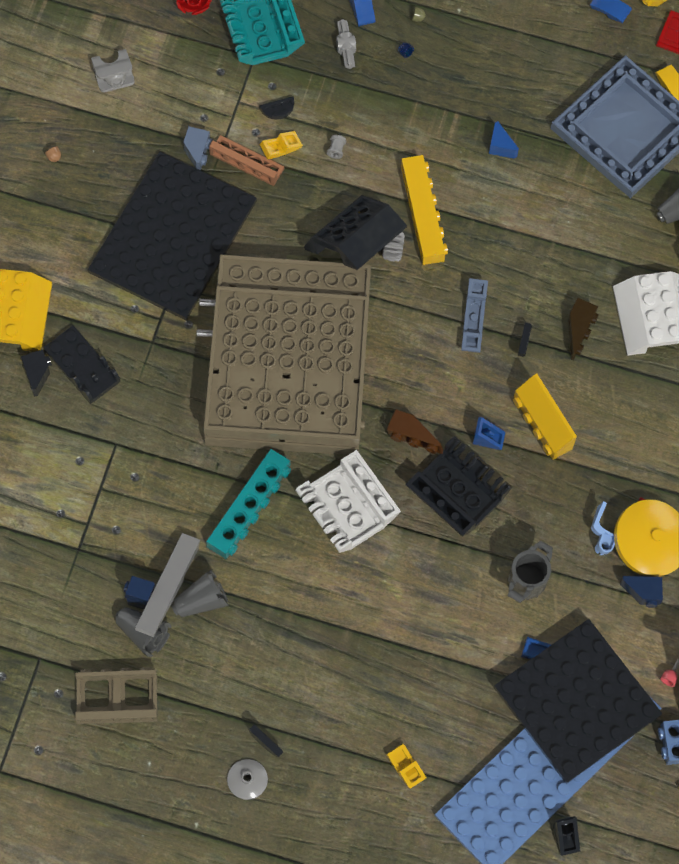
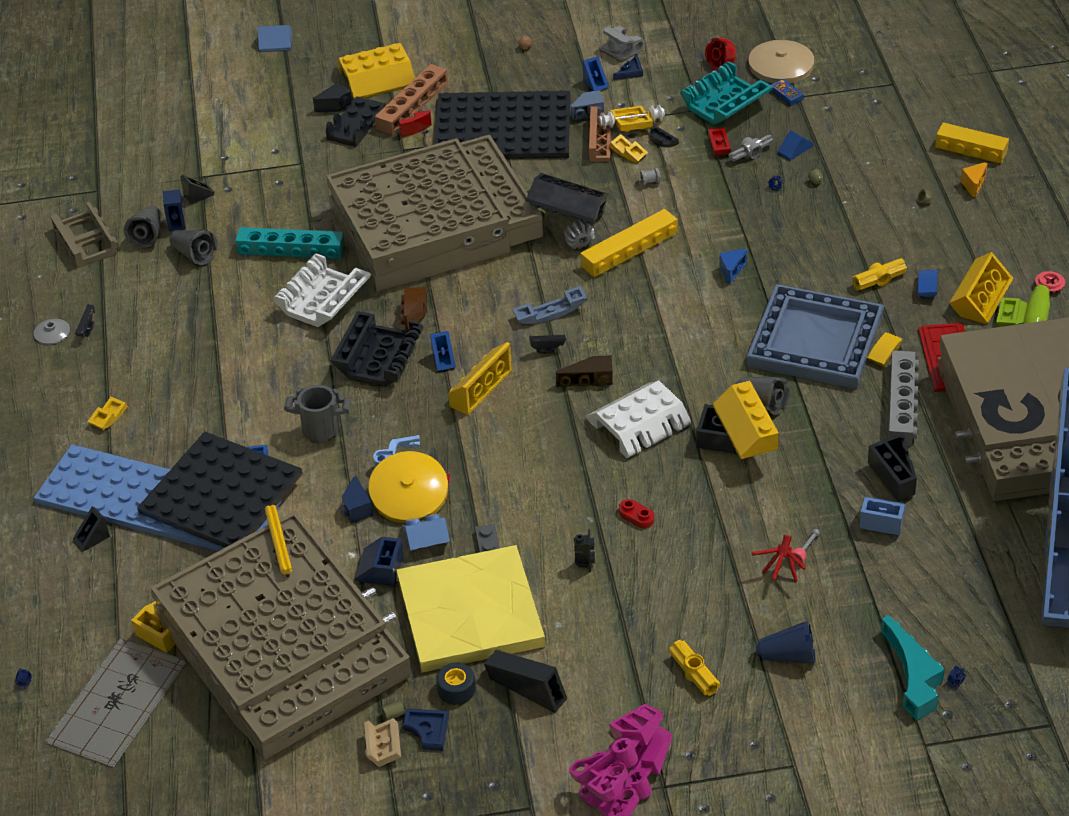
camera: 70 degrees right, 25 degrees down
light grey slope [135,533,200,637] -> none
none -> black slope [180,174,215,204]
none -> nougat brick [375,64,448,136]
none -> red slope [399,110,432,137]
none -> blue slope [582,56,609,91]
none -> yellow plate [598,105,665,132]
none -> dark blue tile [613,54,643,80]
none -> red plate [708,128,731,156]
none -> yellow piece [852,258,907,291]

